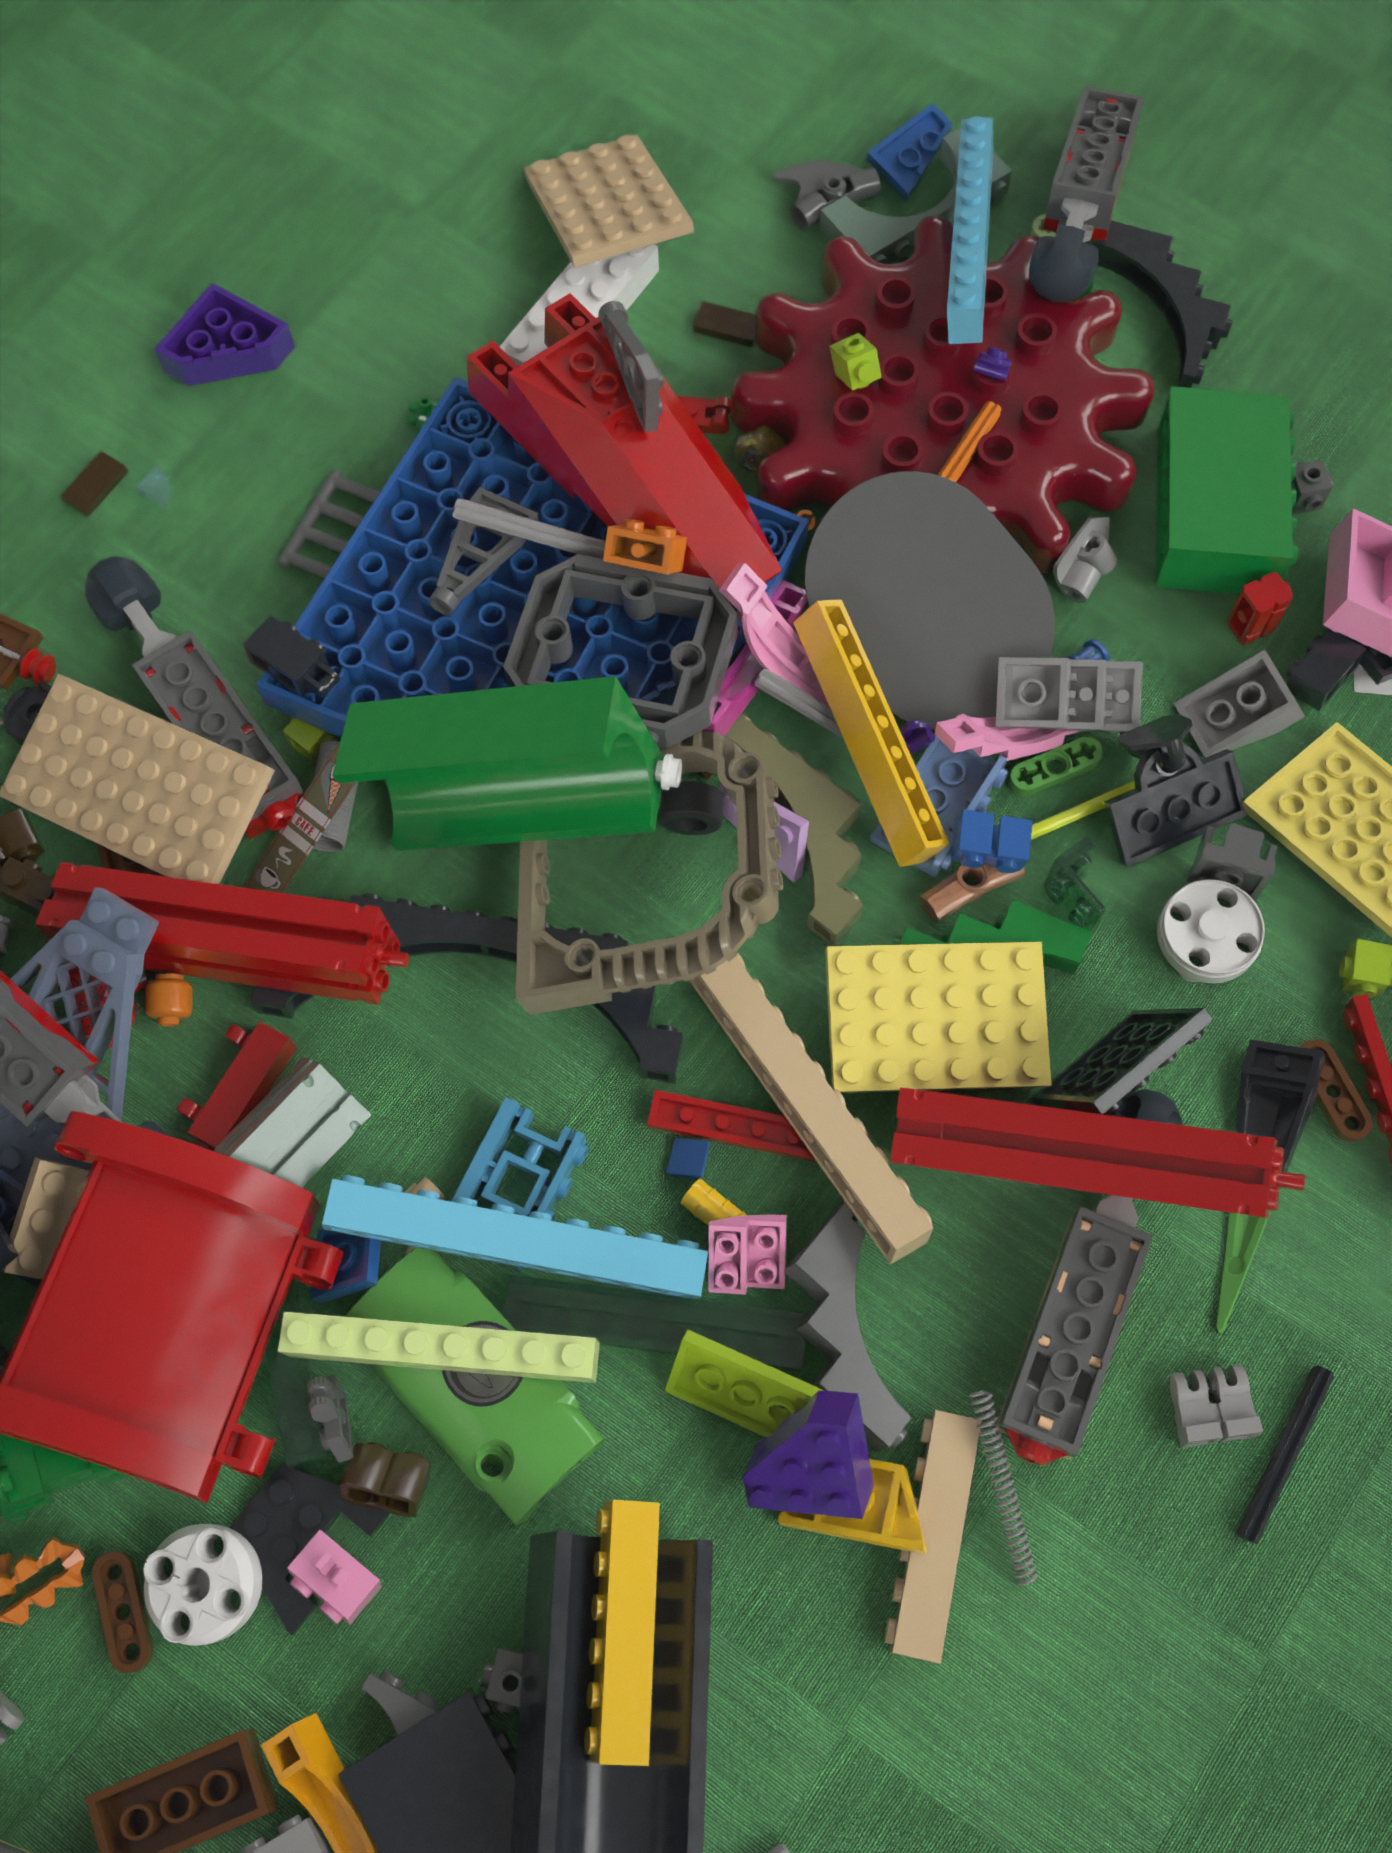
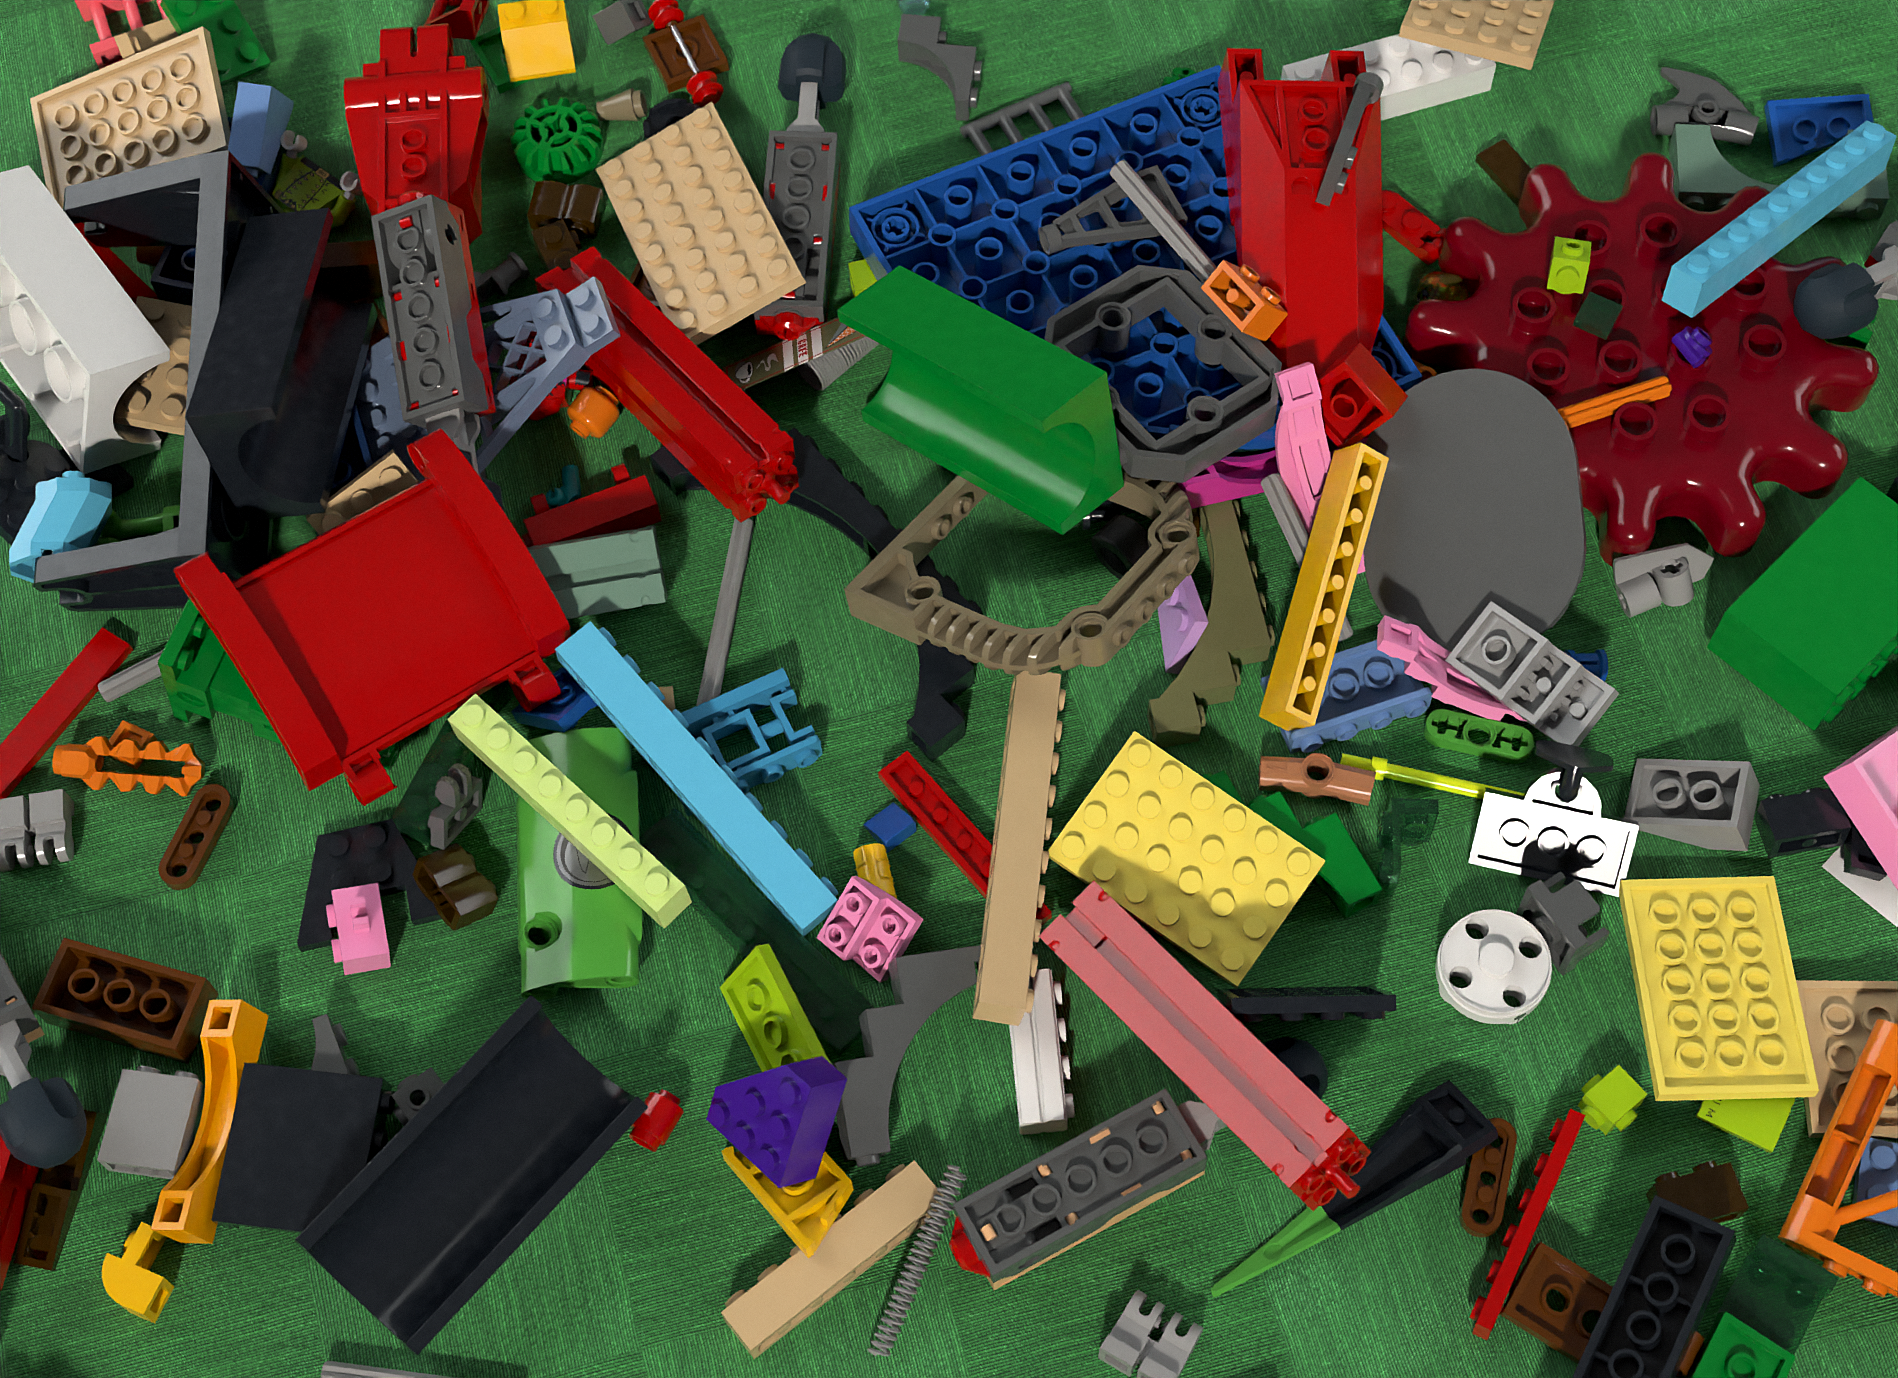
camera: 40 degrees right, 5 degrees down
white piece [143,1524,262,1646] -> none
black brick [243,615,340,698] -> none
yellow brick [584,1500,660,1766] -> none
white plate [655,754,682,790] -> none
dark purple plate [900,720,935,755] -> none
blue piece [951,809,1033,873] -> none
red brick [1227,572,1293,646] -> none
none -> teal arm [546,465,581,509]
none -> red brick [629,1089,684,1152]
none -> light grey axle [696,518,754,706]
none -> dark grey arch [897,14,983,121]
none -> white brick [1009,968,1074,1135]
none -> red slope [1317,342,1408,449]
none -> clear green tile [1573,292,1623,340]

